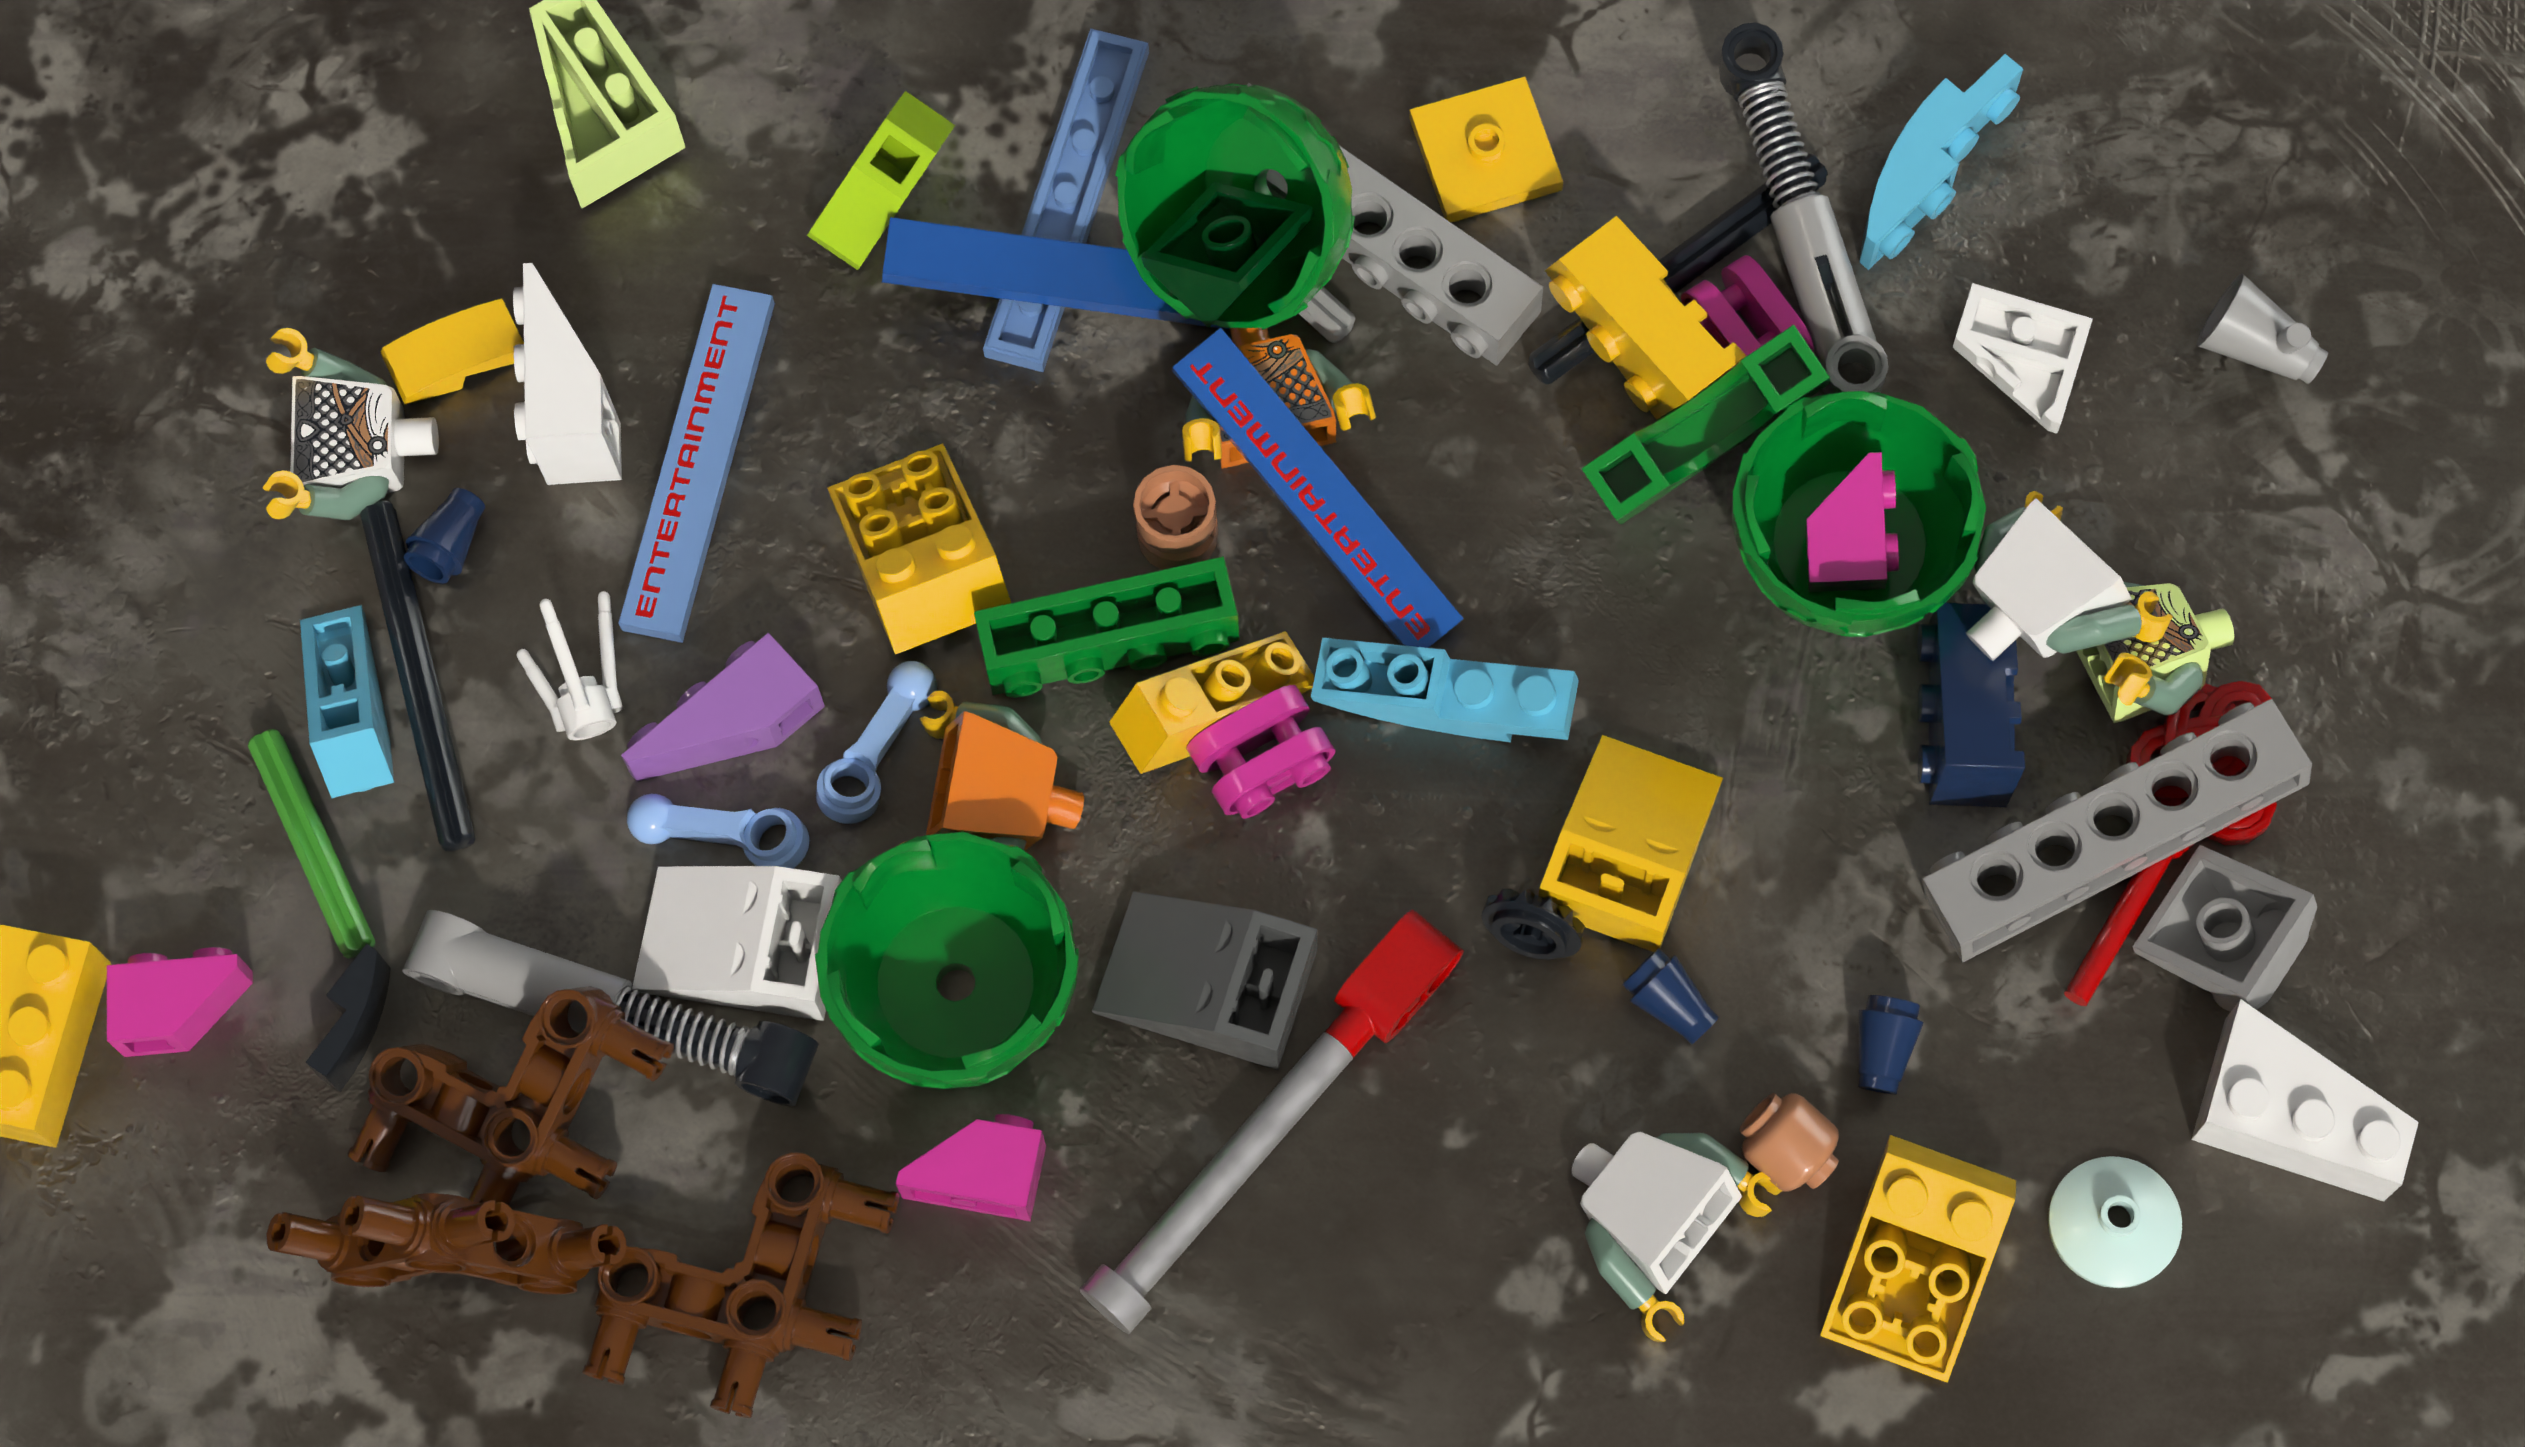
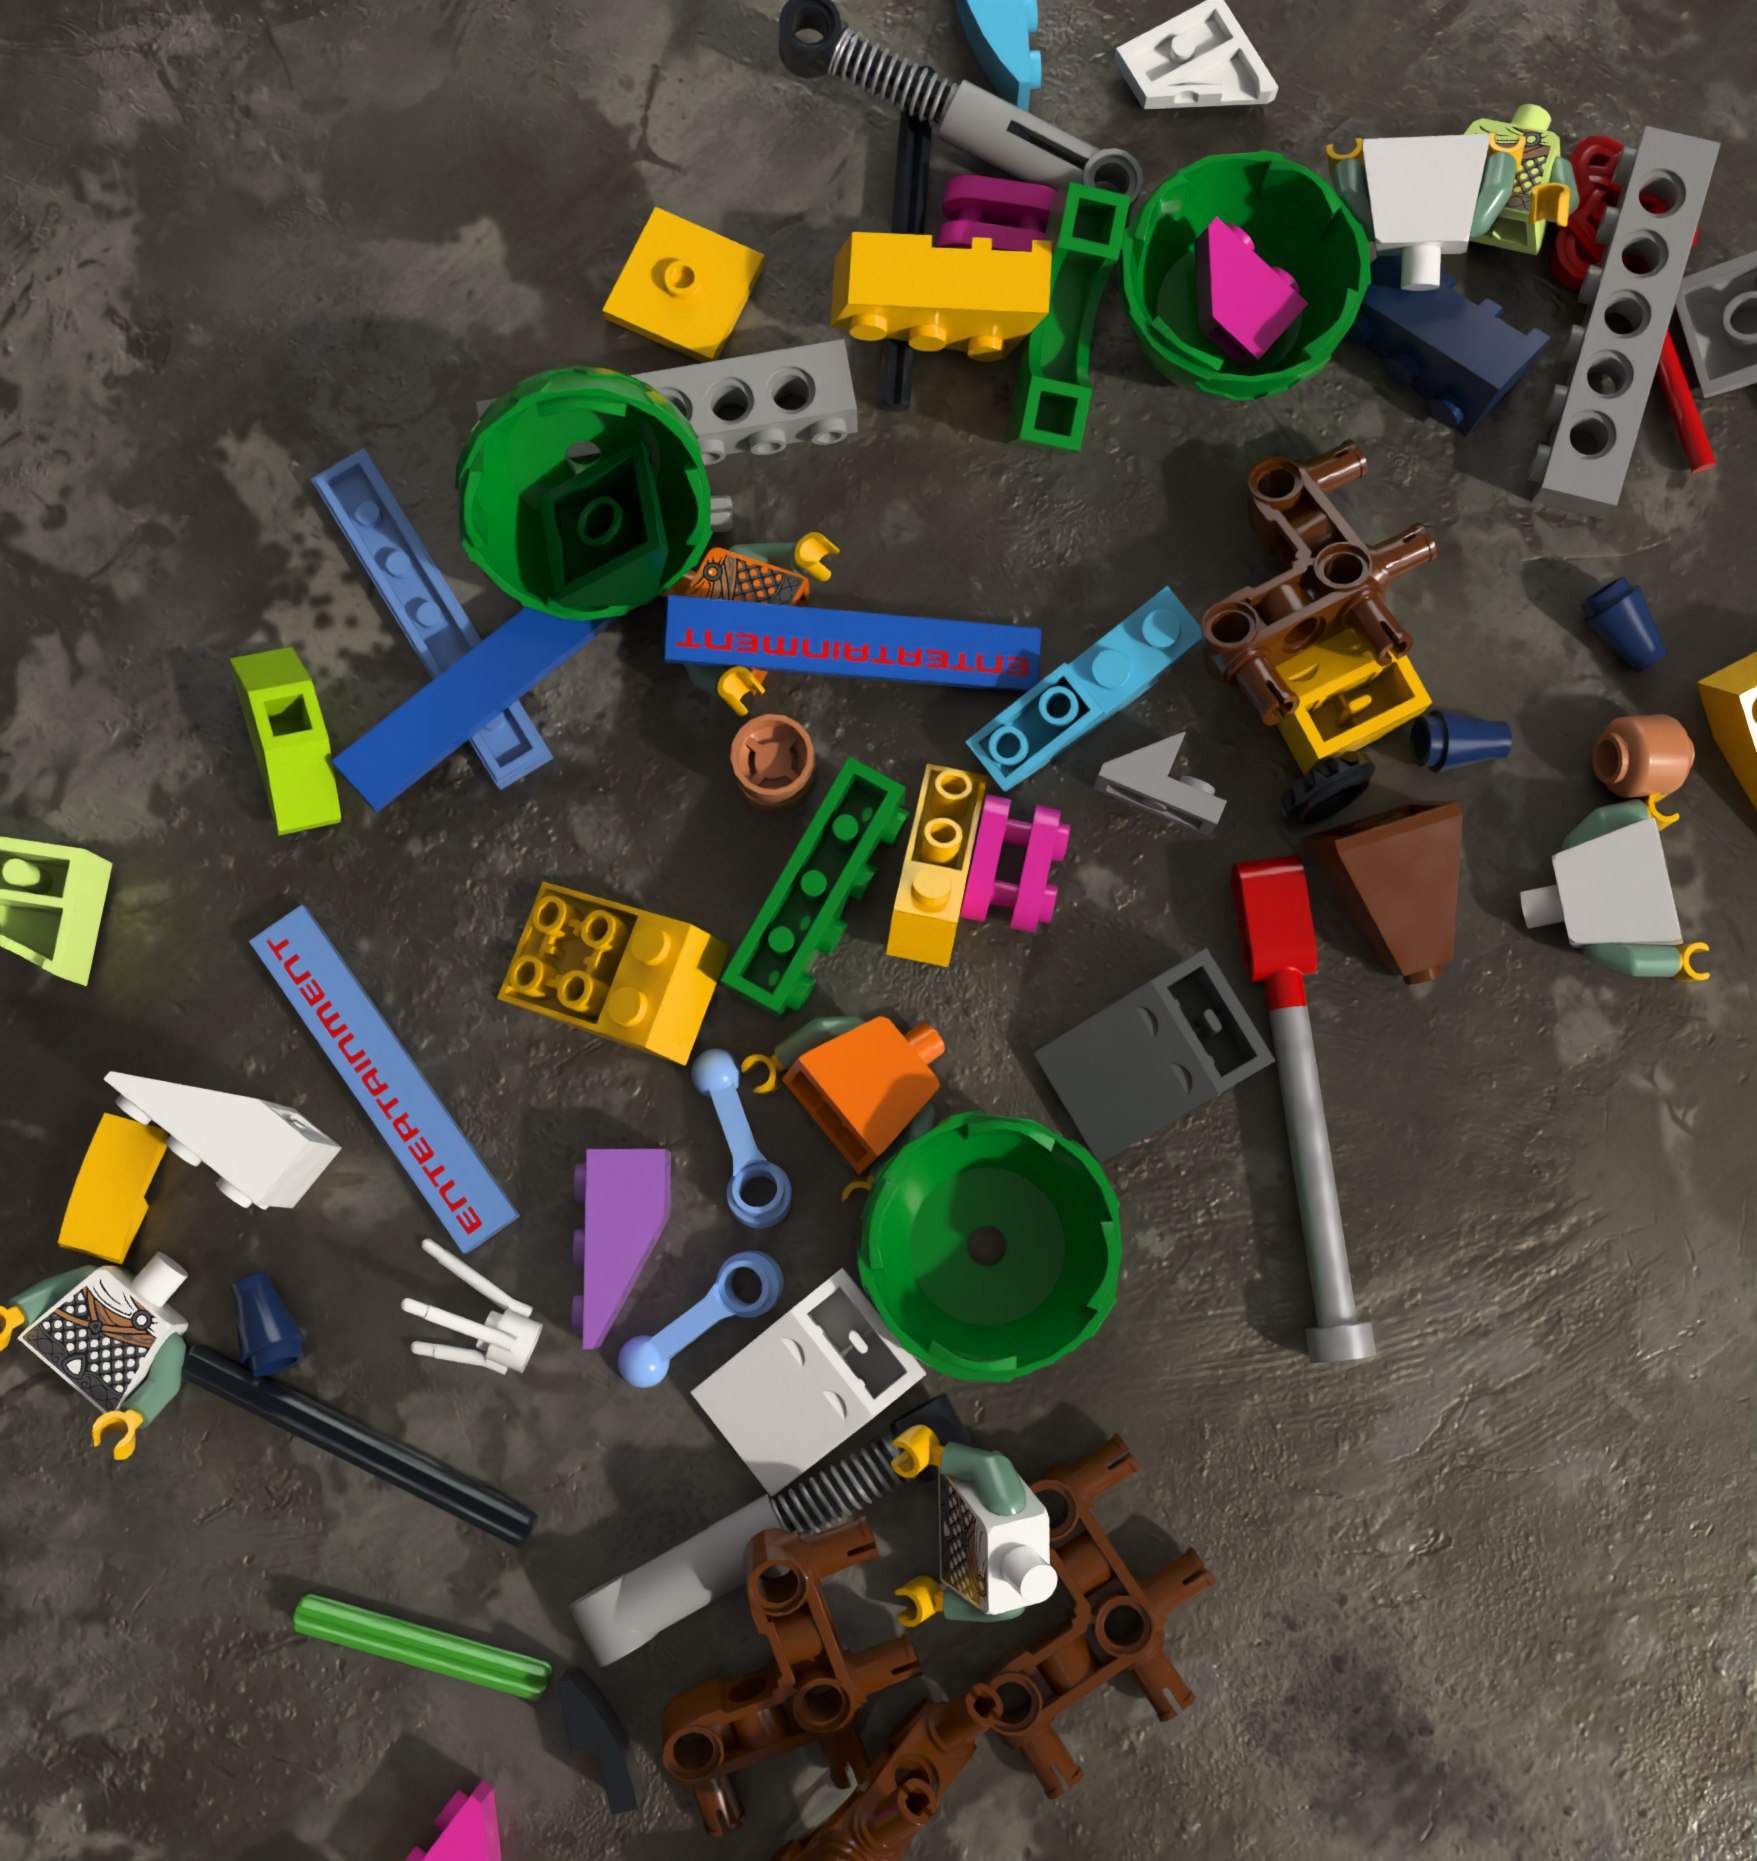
camera: 50 degrees left, 10 degrees up
medium azure slope [300,605,394,798] -> none
dark pink slope [896,1114,1046,1222] -> none
none -> torso [891,1425,1057,1627]
none -> light grey slope [1093,732,1227,836]
none -> reddish brown pin [1201,438,1437,725]
none -> reddish brown slope [1301,800,1463,985]

